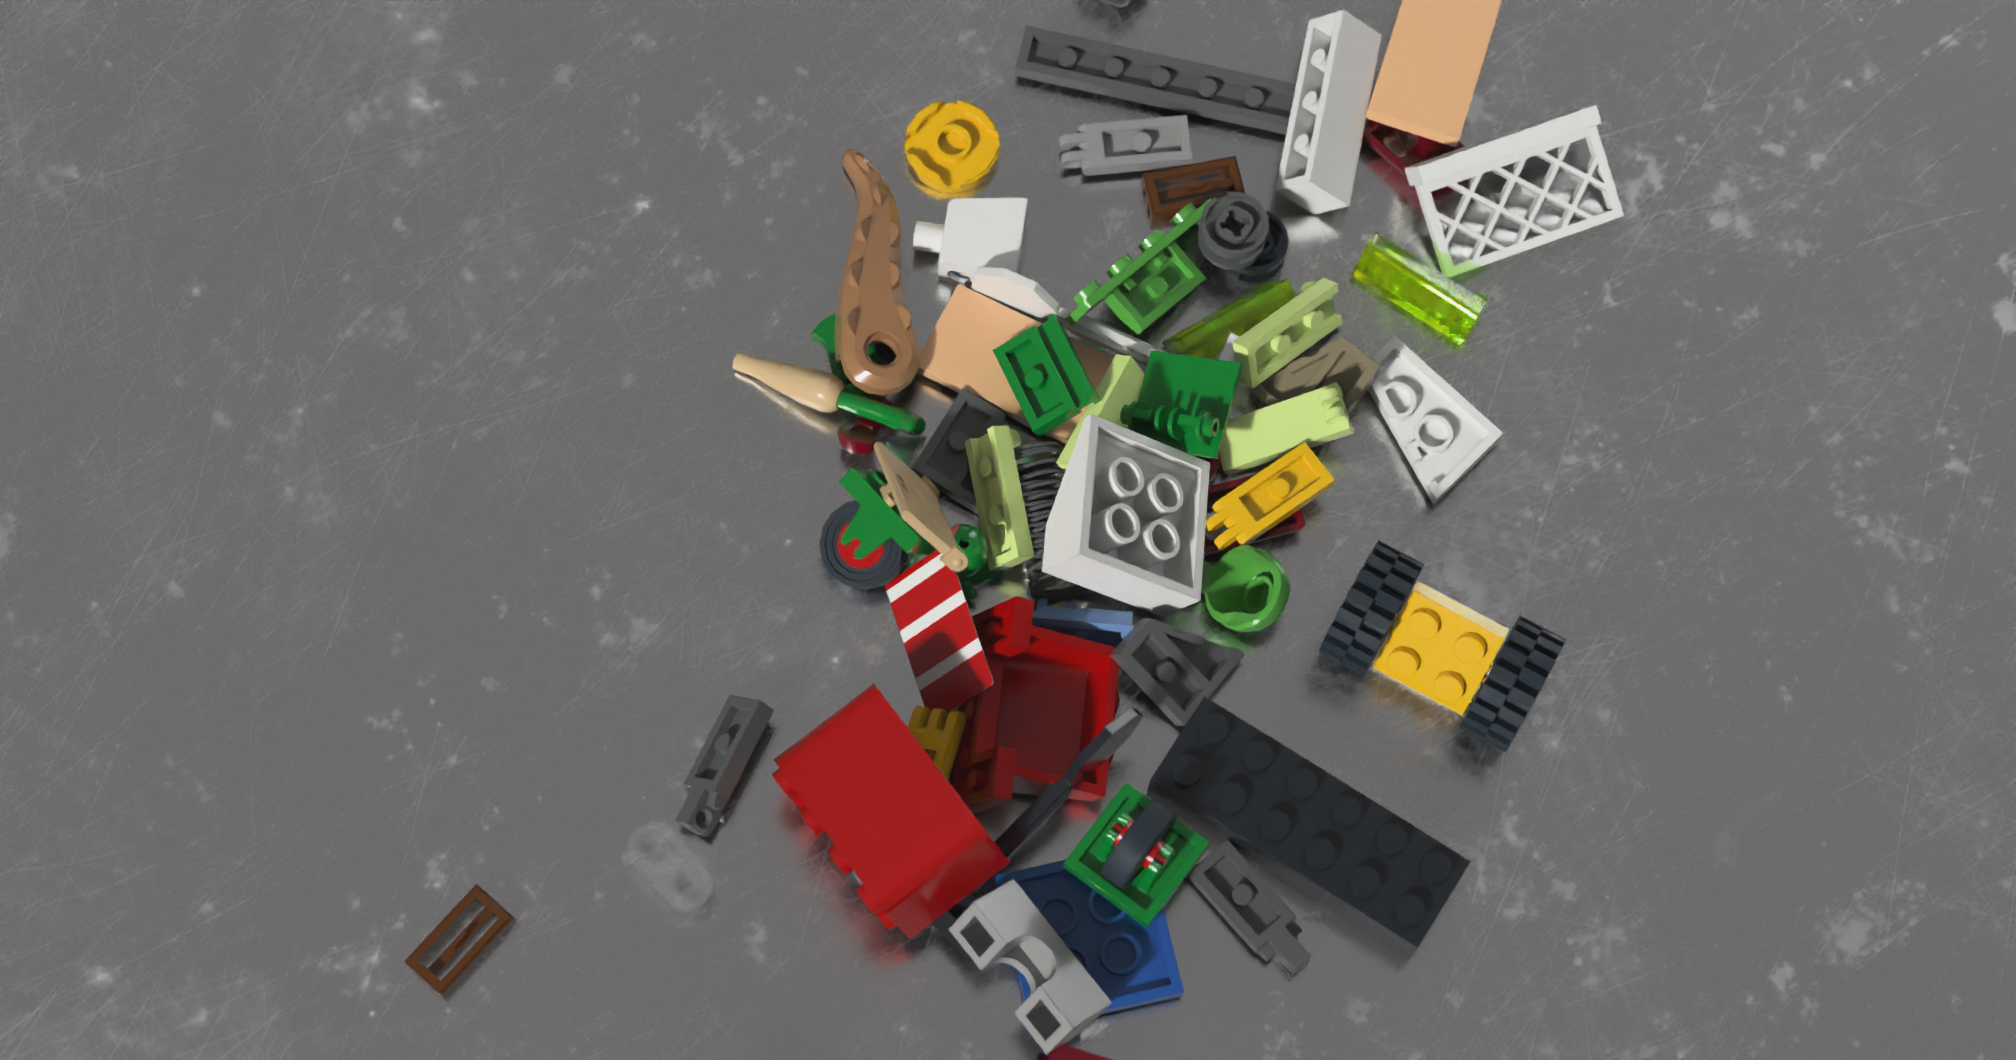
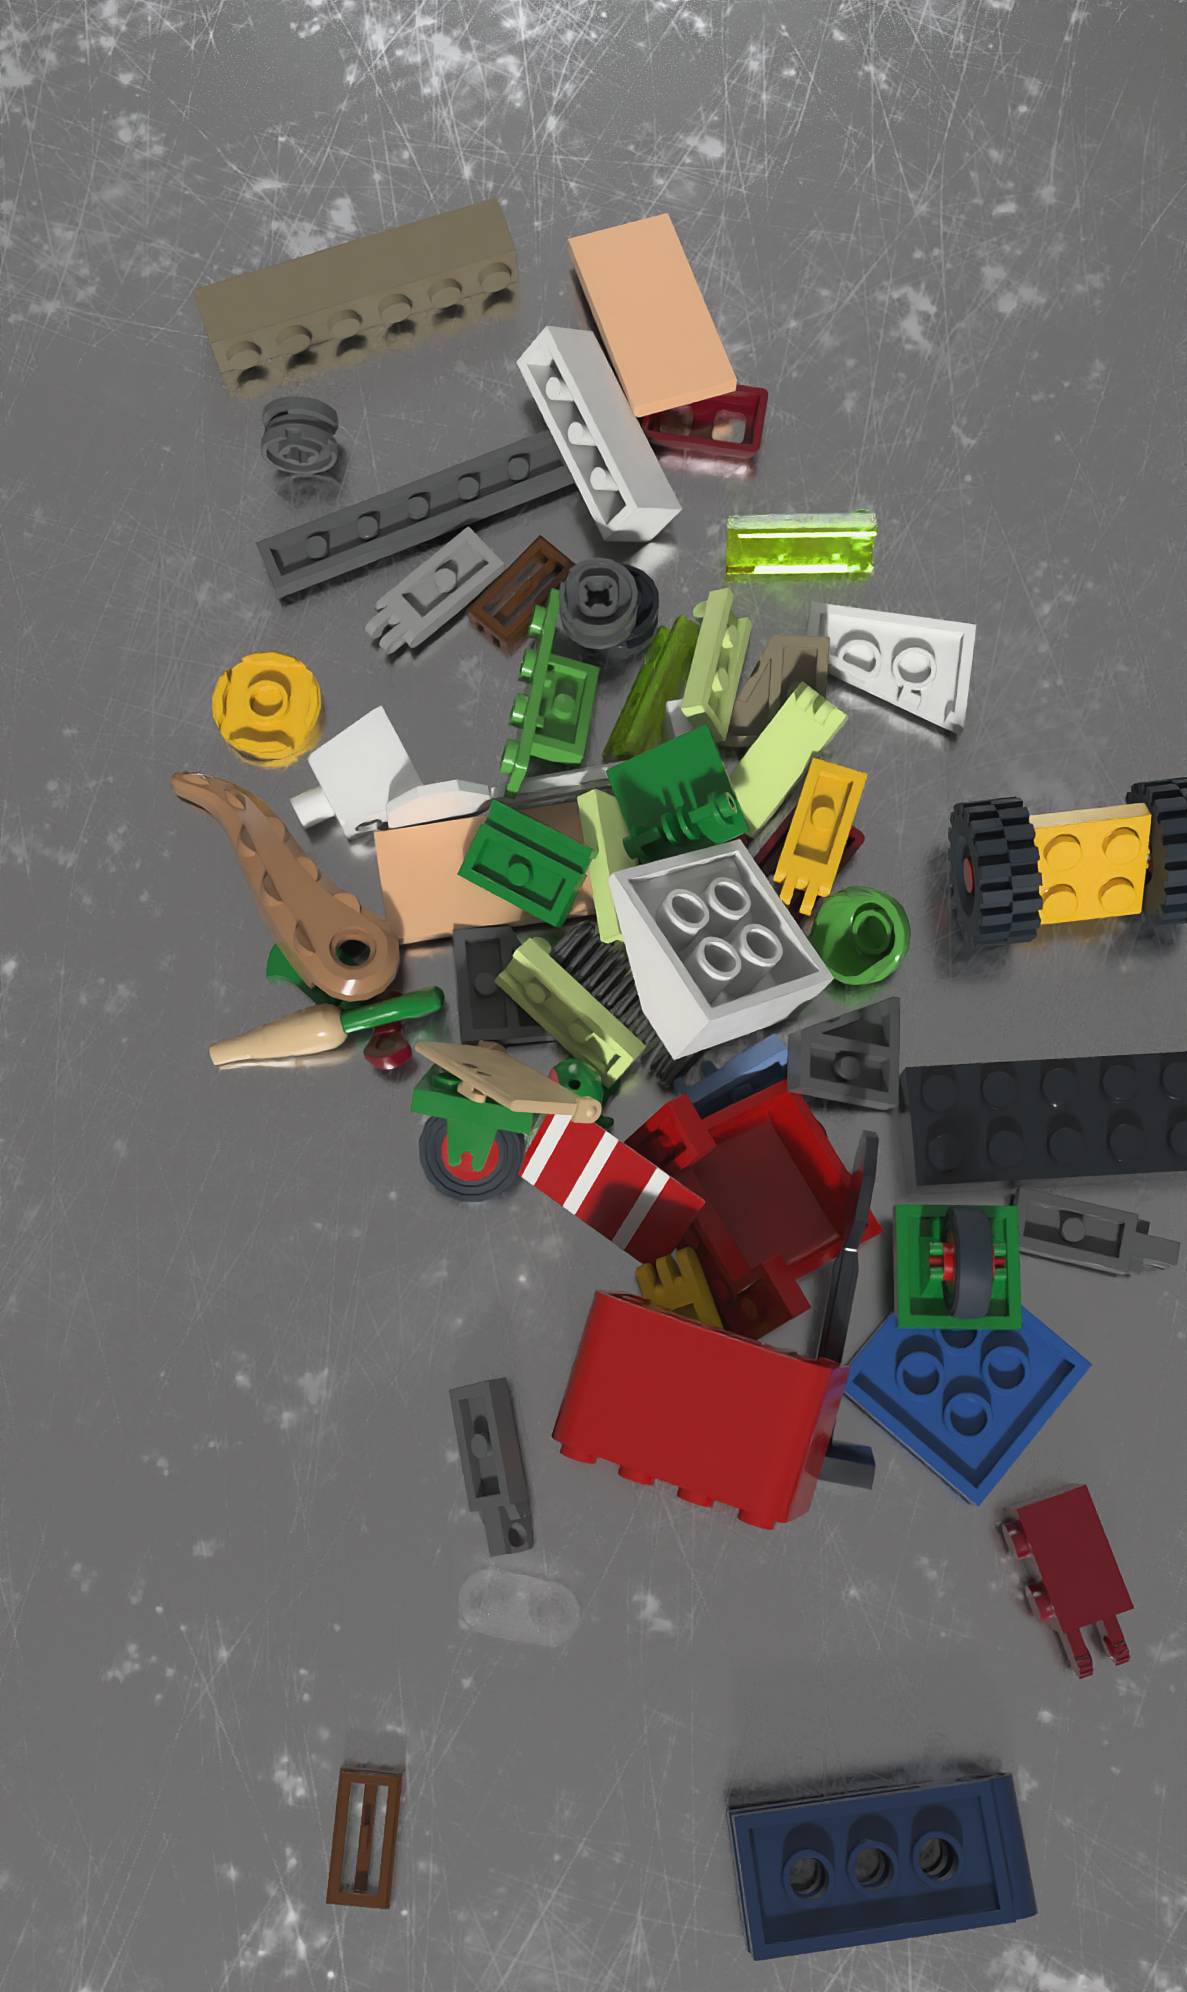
camera: 30 degrees left, 5 degrees up
light grey arch [949,879,1112,1054] -> none
white fence [1404,105,1624,278] -> none

